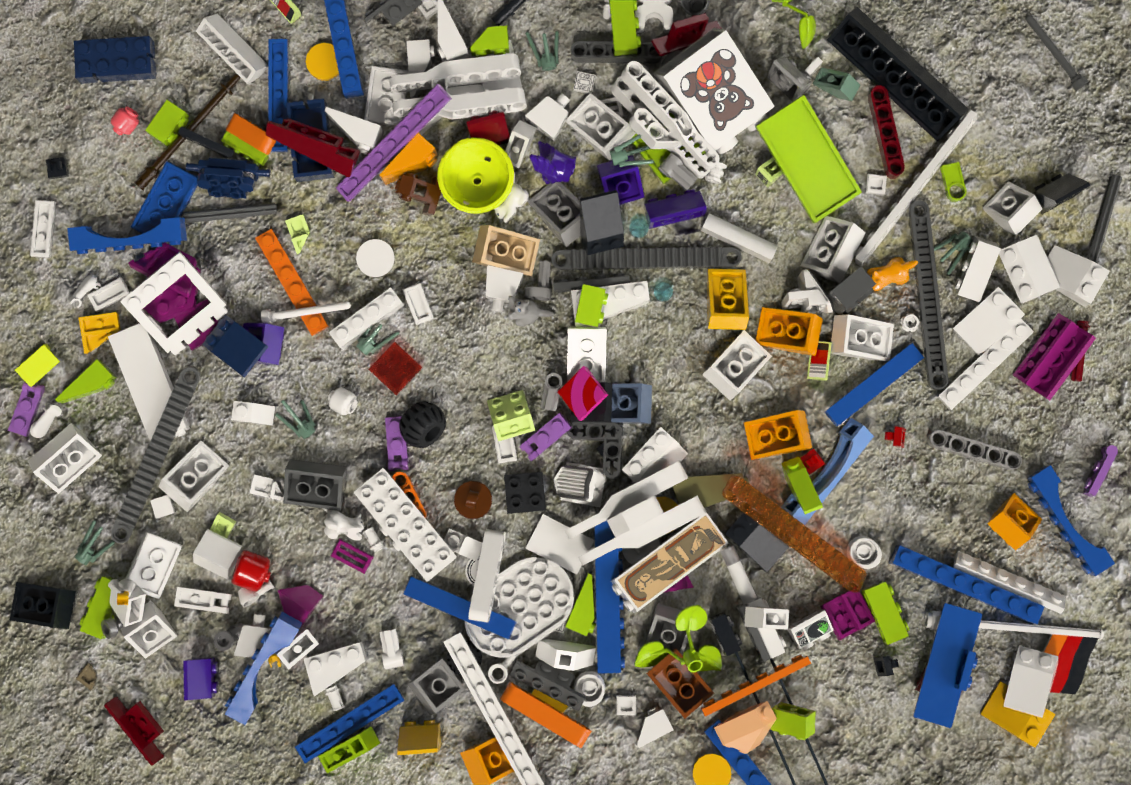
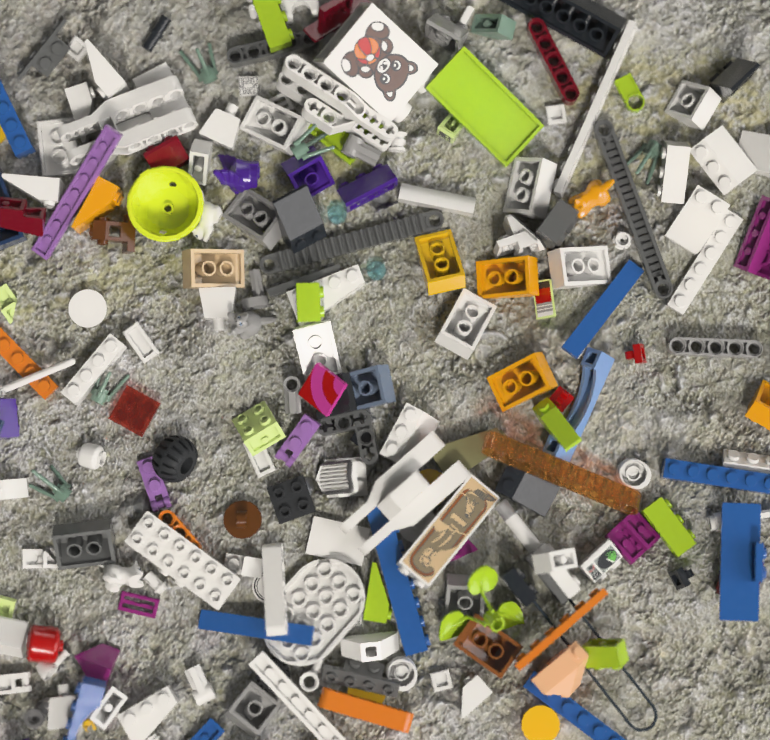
camera: 20 degrees left, 0 degrees up
lime slope [471,25,509,58] -> none

